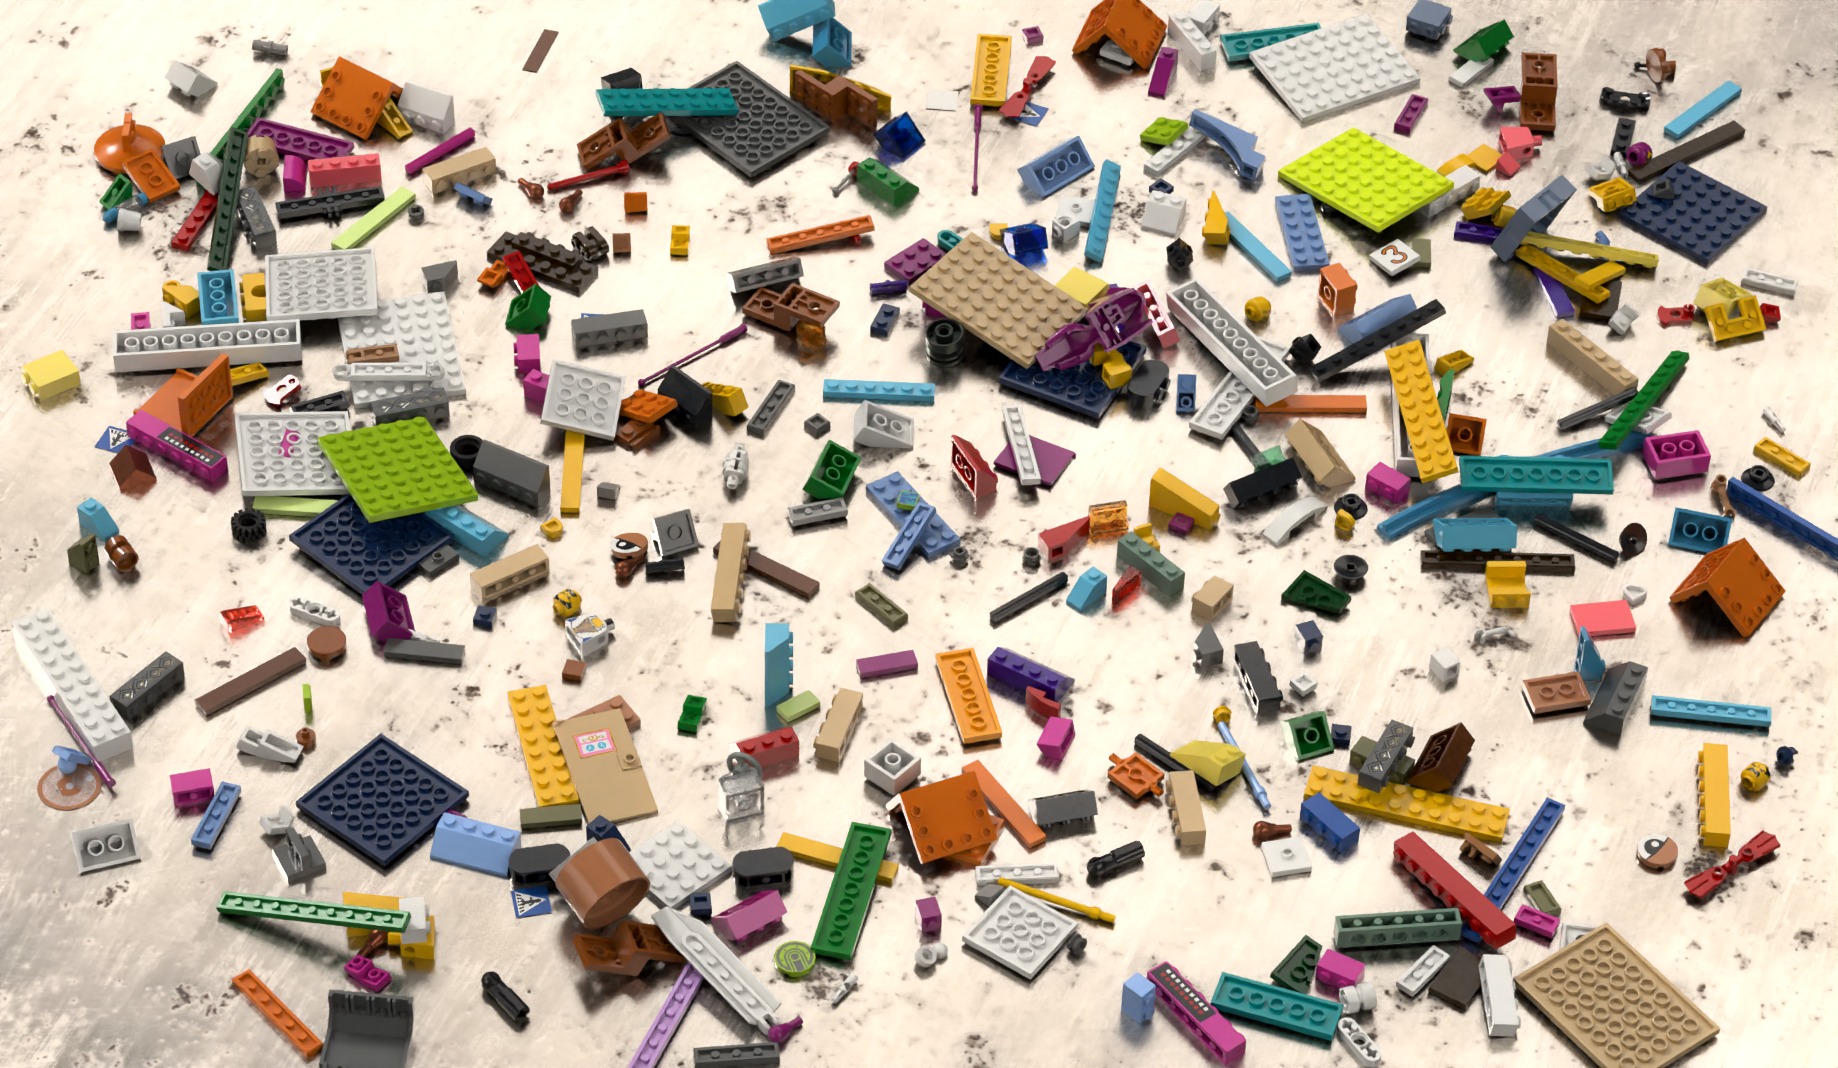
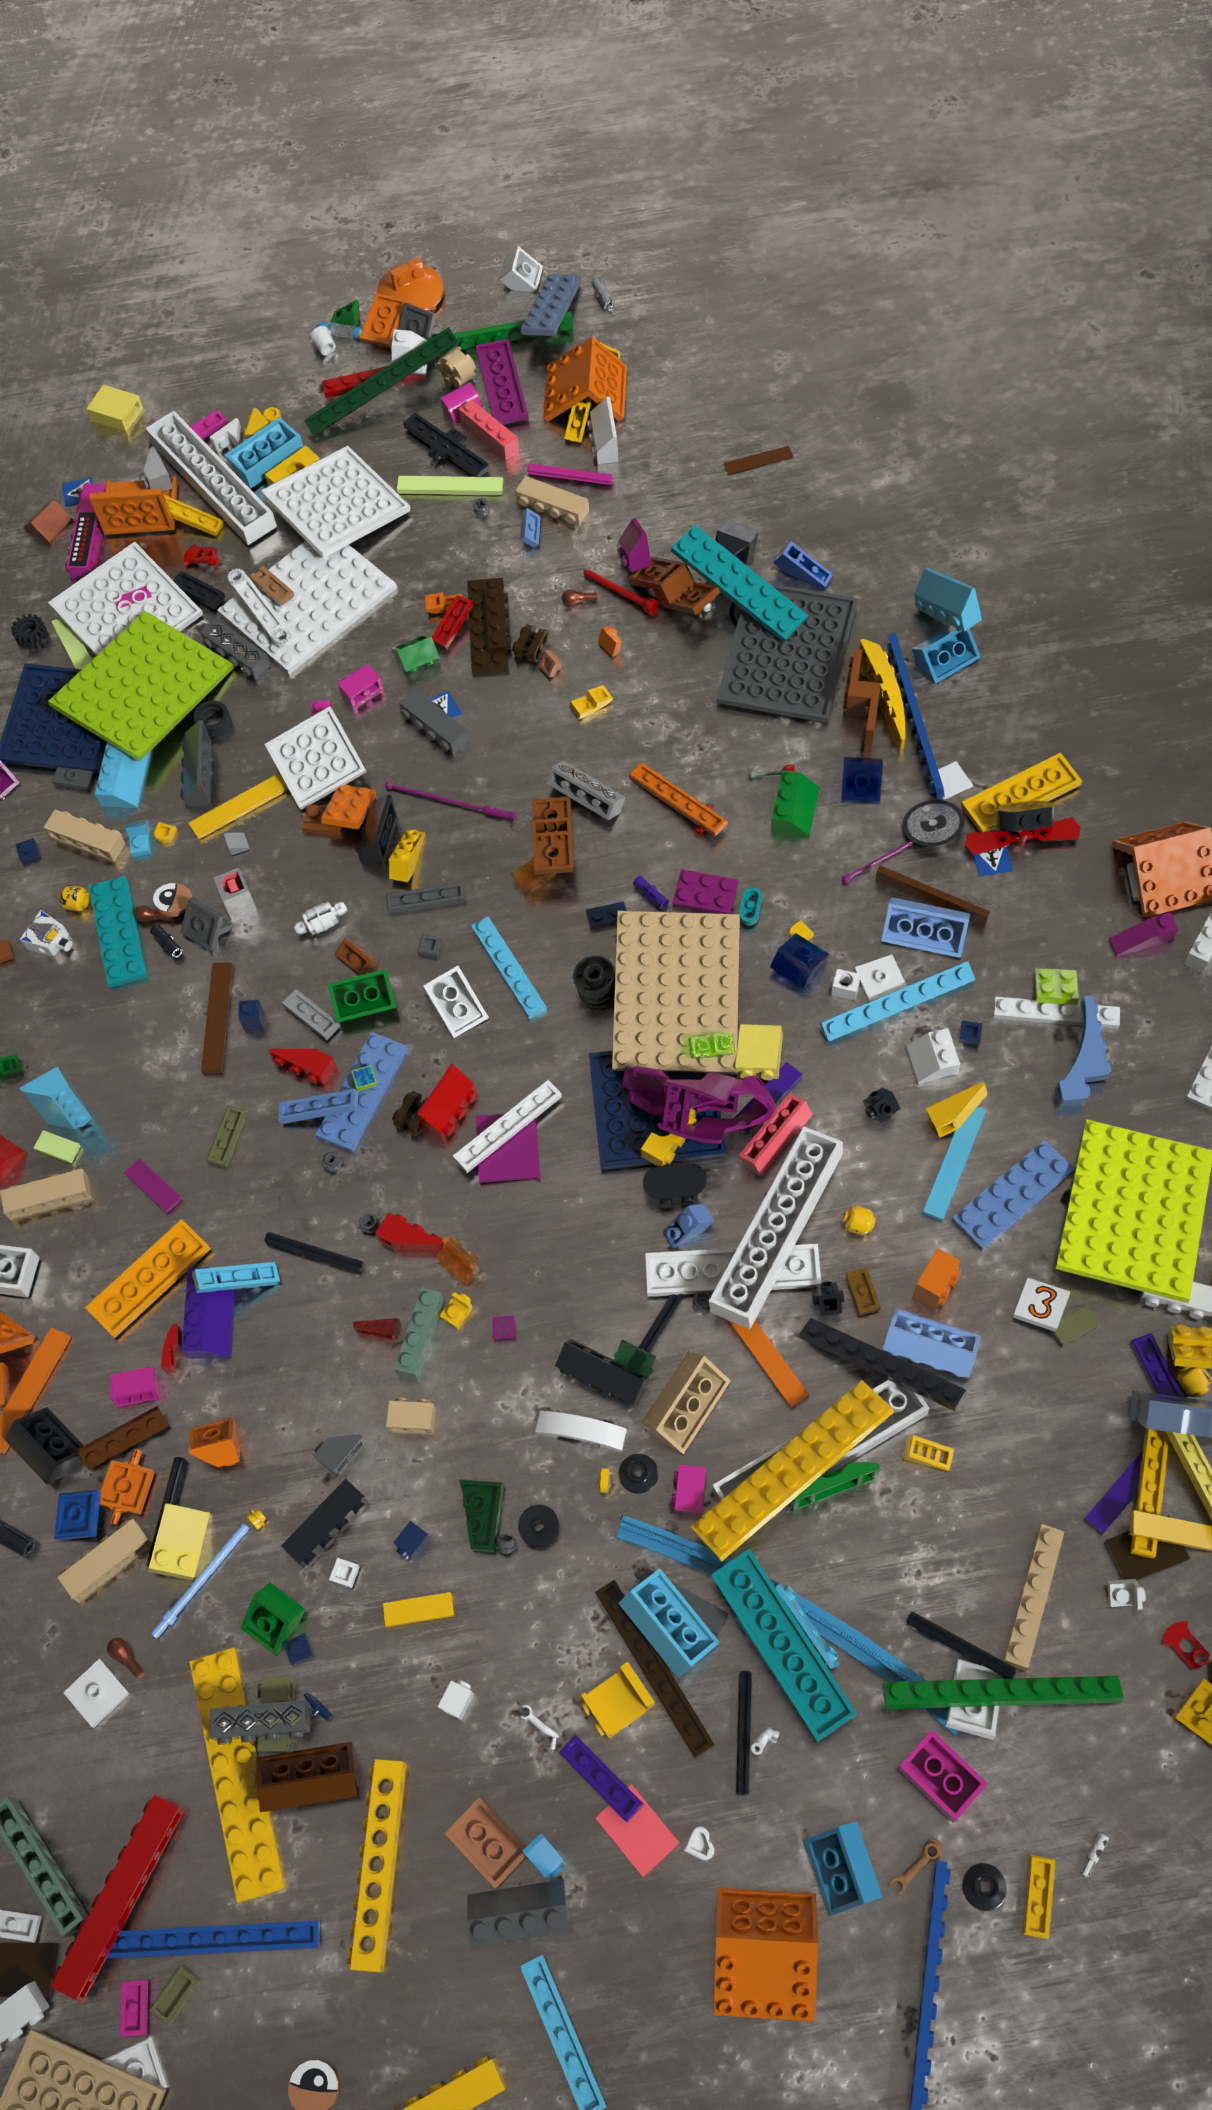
camera: 65 degrees right, 20 degrees up
dark grey brick [236,186,277,249] -> none
dark grey slope [421,260,458,294] -> none
copper piece [517,178,544,200] -> none
tan brick [711,523,751,622] -> none
magenta tile [1022,26,1044,44] -> none
medium azure slope [1066,566,1107,612] -> none
yellow slope [1149,467,1221,530] -> none
blue brick [1300,792,1360,853] -> none
orange slope [1447,413,1487,456] -> none
medium nougat plate [1459,832,1502,866] -> none
black piece [1619,523,1647,557] -> none
none -> blue tile [54,1490,101,1540]
none -> reddish brown plate [77,1405,169,1470]
none -> teal plate [89,876,148,988]
none -> medium azure slope [125,820,151,857]
none -> light grey slope [143,446,172,492]
none -> orange slope [188,1417,240,1467]
none -> medium azure hinge [192,1262,280,1293]
none -> flat silver piece [213,868,257,920]
none -> dark blue brick [238,1000,264,1030]
none -> red slope [269,1049,337,1085]
none -> dark orange slope [335,938,379,975]
none -> yellow brick [347,1759,407,1972]
none -> yellow tile [383,1592,455,1628]
none -> dark brown brick [392,1090,428,1136]
none -> dark grey plate [494,1534,517,1554]
none -> sand blue plate [521,273,581,336]
none -> dark purple tile [559,1734,644,1823]
none -> magenta slope [617,518,652,572]
none -> clear neon green slope [688,1033,735,1059]
none -> white arm [751,1726,780,1755]
none -> blue slope [773,541,833,589]
none -> pearl gold plate [846,1268,881,1316]
none -> reddish brown tile [875,866,990,927]
none -> blue plate [886,633,945,799]
none -> black piece [902,800,965,846]
none -> black brick [997,801,1054,832]

